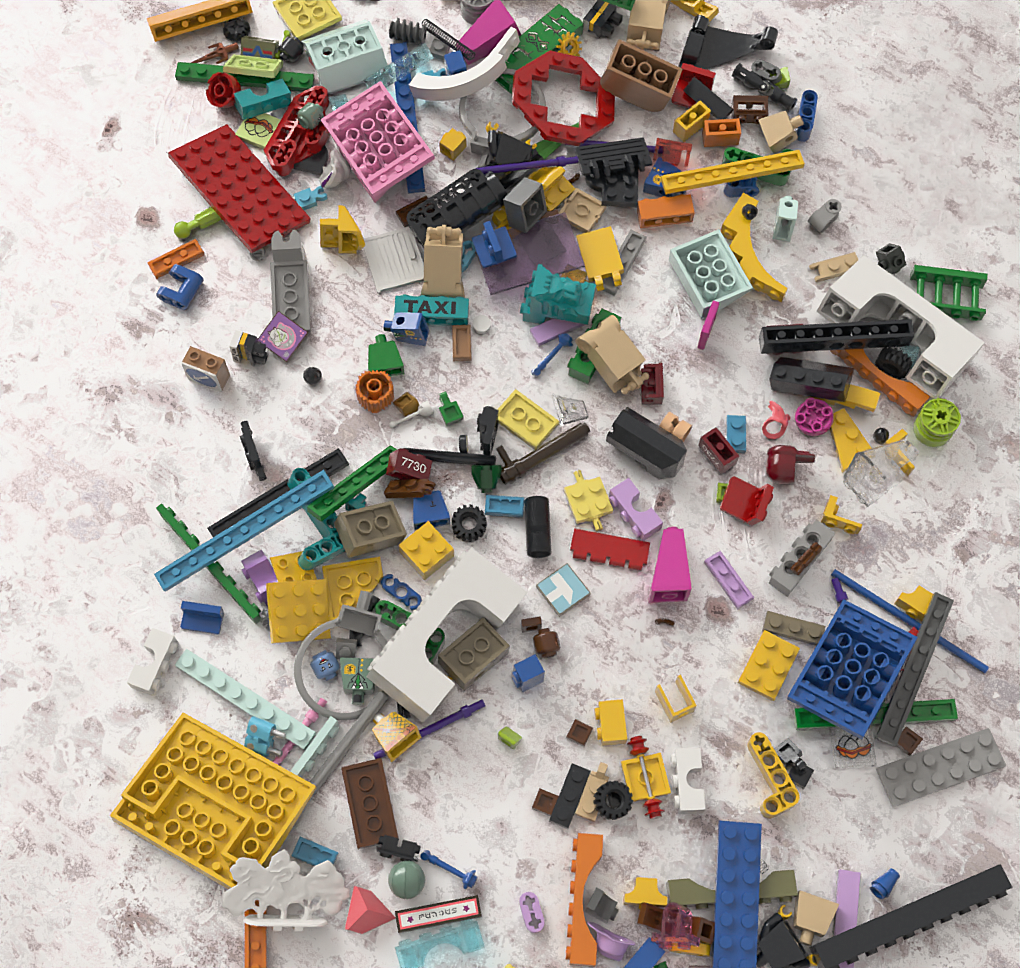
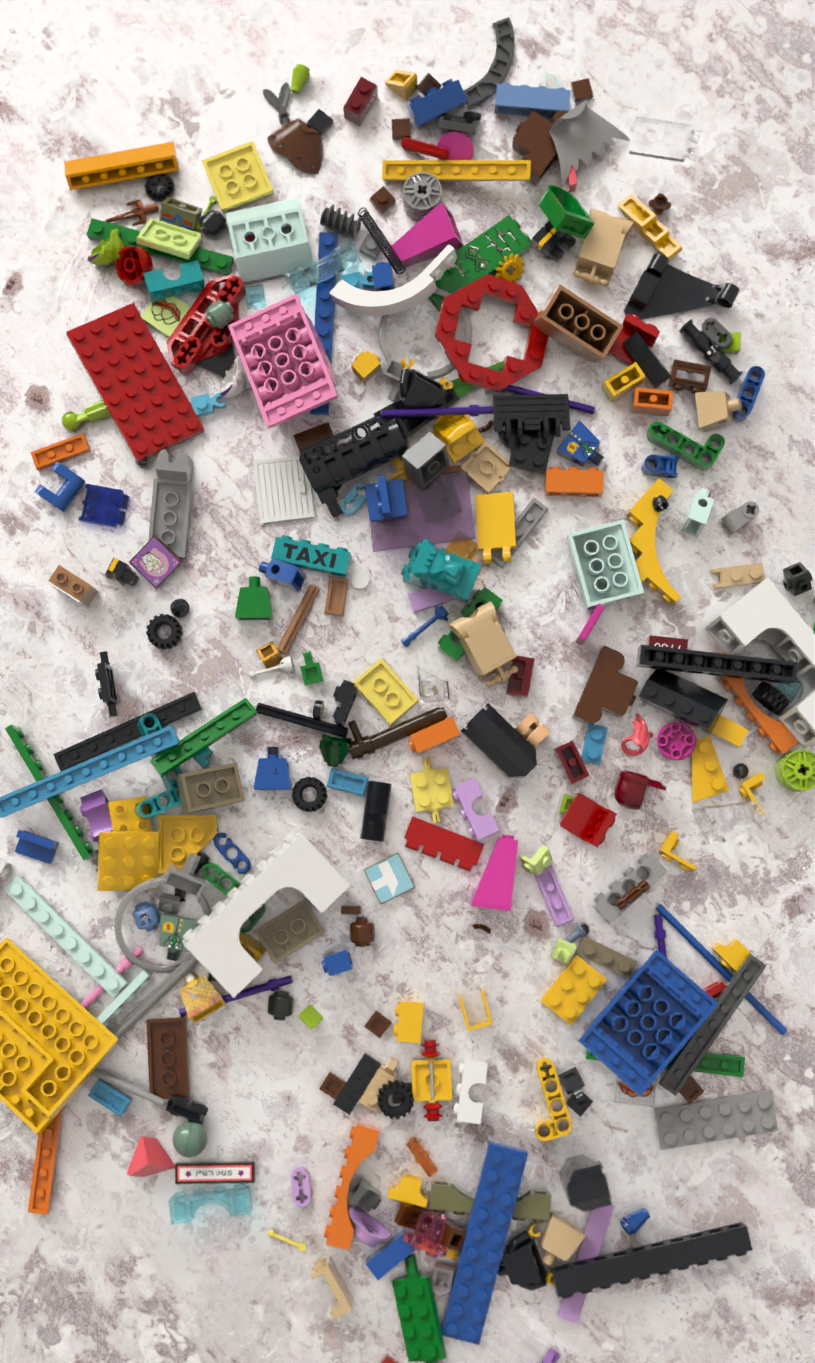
camera: 15 degrees right, 15 degrees up
white plant [222,849,350,931] -> none
medium azure piece [244,716,286,758] -> none
yellow piece [320,205,365,254] -> none
orange brick [355,370,394,413] -> none
reddish brown hinge [384,479,436,499] -> none
dark red brick [386,448,432,480] -> none
yellow brick [398,521,454,580] -> none
tan piece [420,225,465,298] -> none
blue piece [420,850,478,890] -> none
clear red panel [653,138,692,167] -> none
yellow plate [661,150,805,194] -> none
none -> clear blue plate [78,484,129,528]
none -> lime hair [87,229,125,266]
none -> light grey piece [90,1068,166,1107]
none -> black tyre [146,614,183,650]
none -> pearl dark grey head [267,991,294,1020]
none -> medium nougat axle [277,584,320,654]
none -> reddish brown plate [370,186,396,214]
none -> clear orange pin [406,1137,438,1177]
none -> orange brick [408,716,461,755]
none -> yellowish green bracket [520,845,553,876]
none -> yellowish green tile [550,938,576,965]
none -> black brick [559,1154,612,1212]
none -> sand blue piece [565,923,590,943]
none -> reddish brown brick [572,645,638,724]

